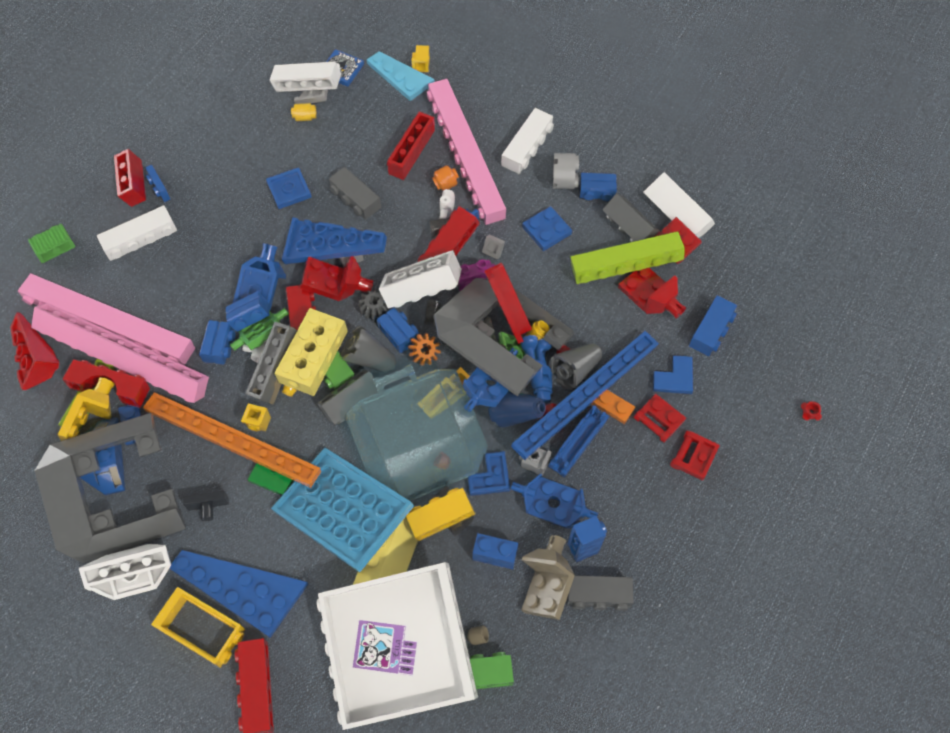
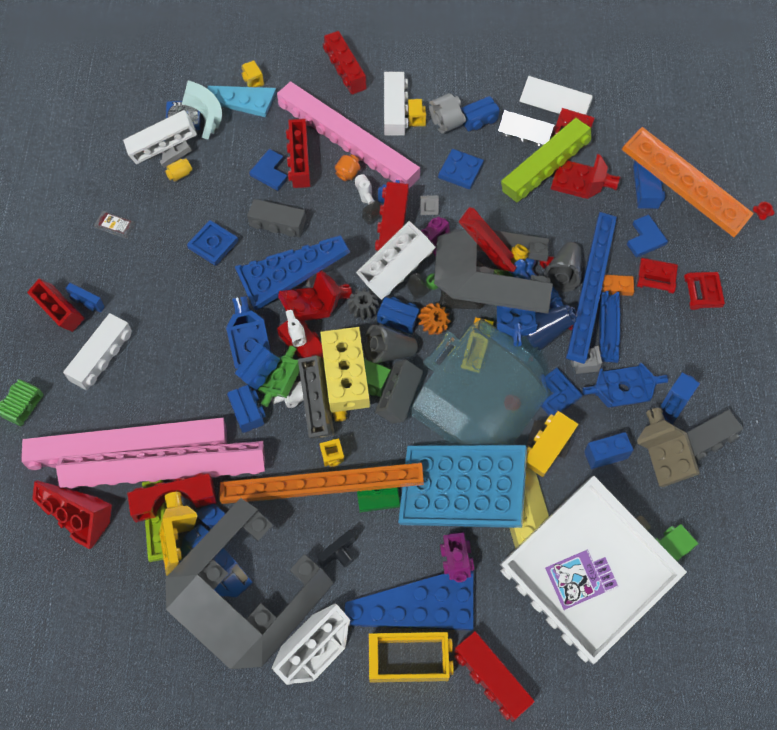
camera: 30 degrees left, 0 degrees up
none -> tile [94,211,135,239]
none -> light aqua arch [182,80,222,139]
none -> blue tile [249,149,288,191]
none -> white piece [286,310,306,347]
none -> red brick [323,31,366,95]
none -> yellow brick [408,99,426,126]
none -> magenta brick [440,533,474,582]
none -> orange plate [621,127,754,237]

